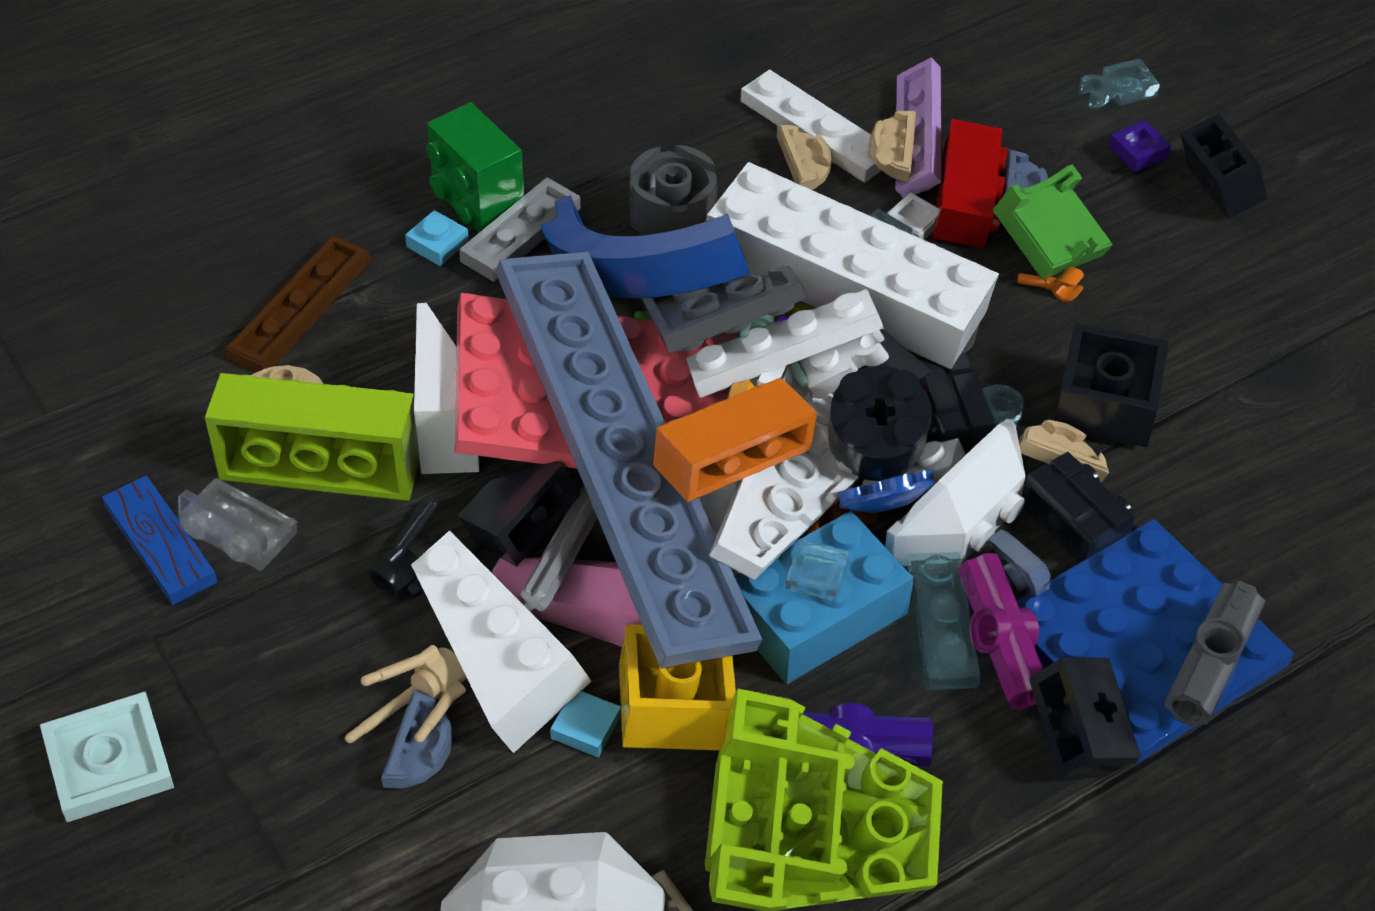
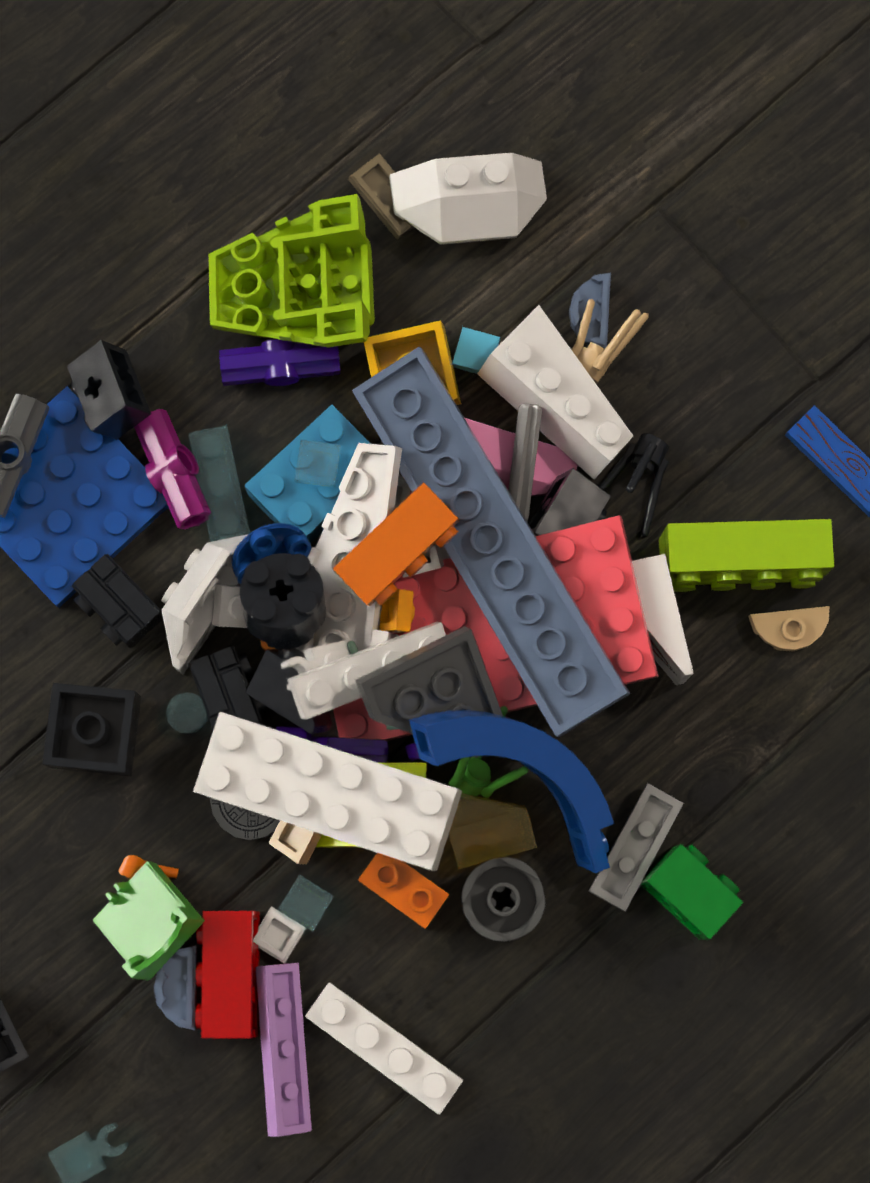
camera: 170 degrees right, 30 degrees up
light aqua plate [40,691,174,822] -> none
clear bracket [178,478,297,571] -> none
reddish brown tile [225,235,371,372] -> none
medium azure plate [405,210,469,266] -> none
tan plate [777,125,831,190] -> none
tan plate [869,111,916,183] -> none
sand blue plate [988,529,1051,597] -> none
tan plate [1018,420,1109,483] -> none
dark purple plate [1109,120,1171,172] -> none

